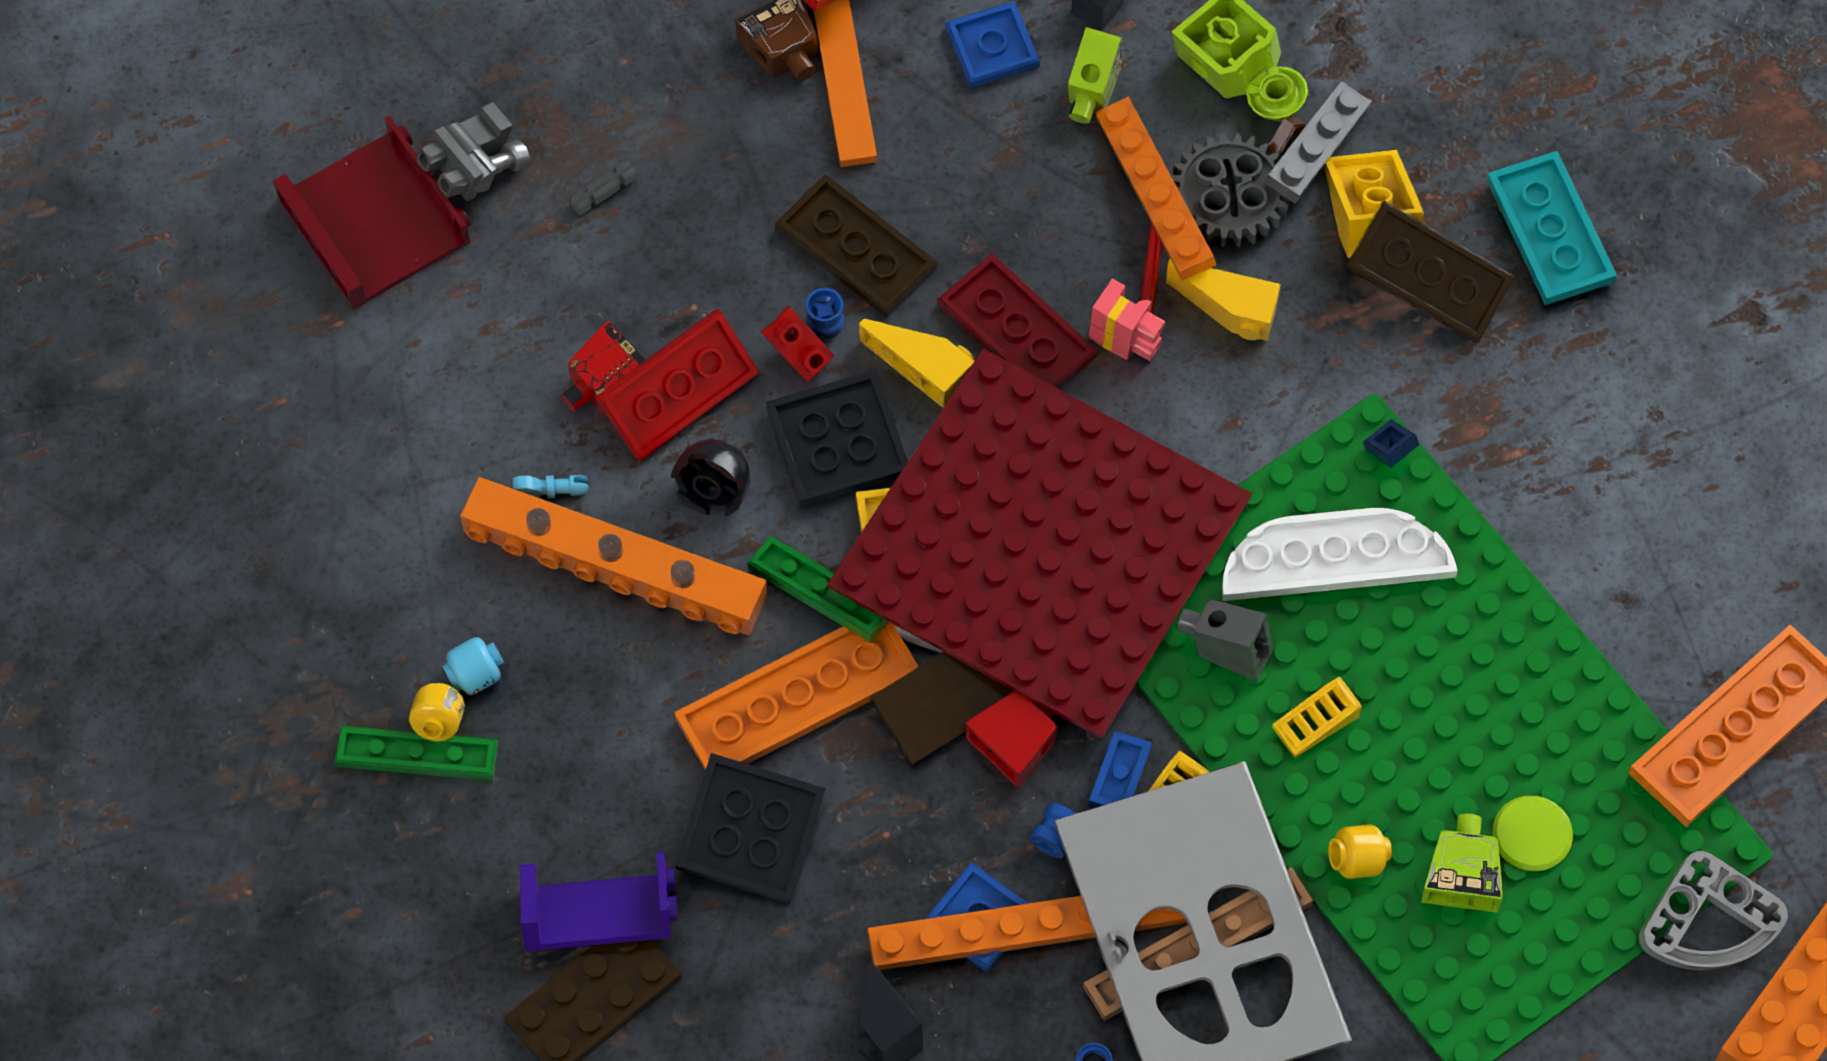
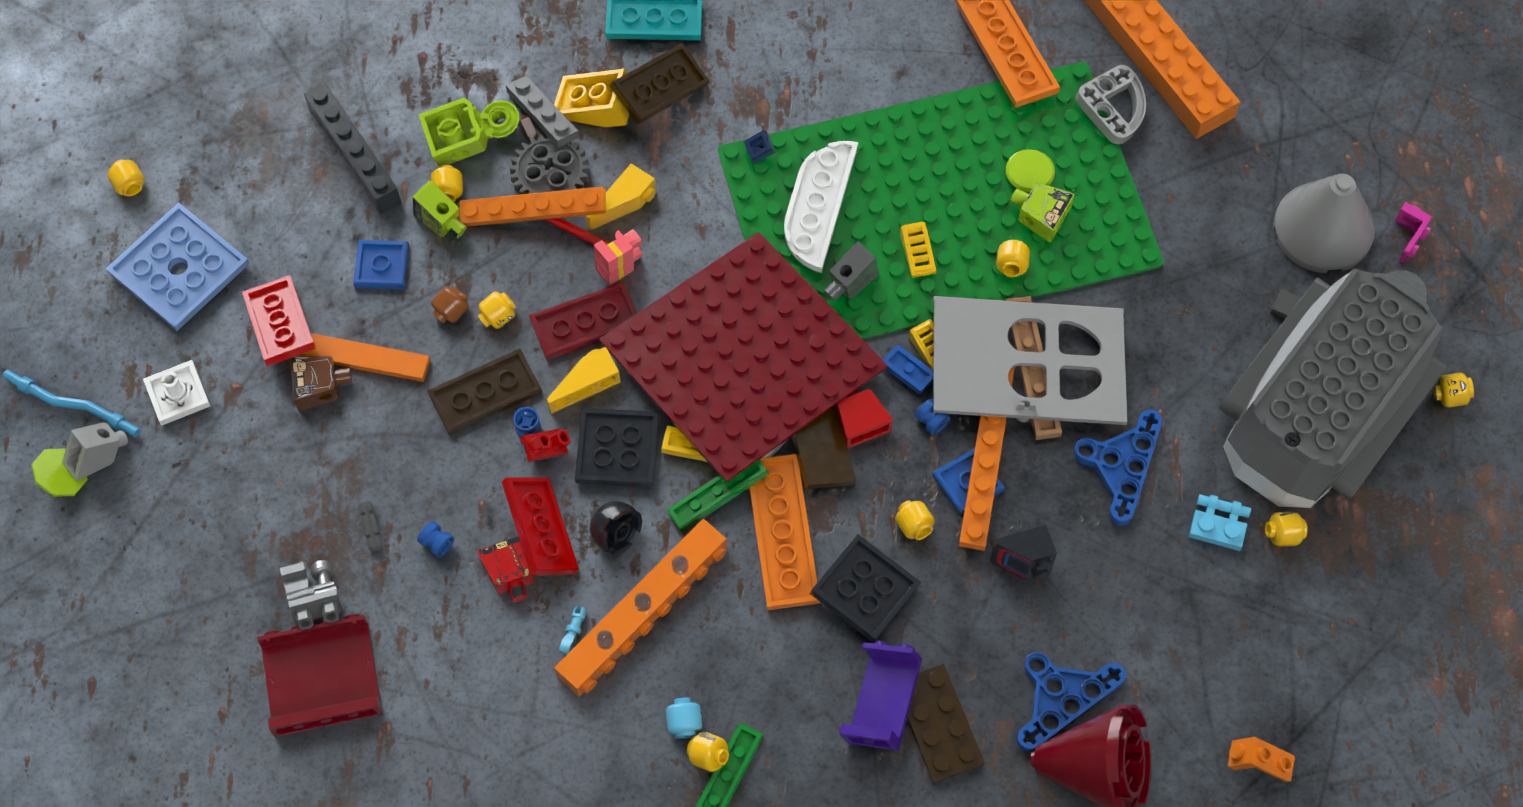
camera: 70 degrees left, 0 degrees up
none -> blue wheel [417,521,455,558]
none -> yellow head [431,165,463,202]
none -> dark orange head [431,285,469,323]
none -> yellow head [478,291,516,329]
none -> yellow head [895,500,935,540]

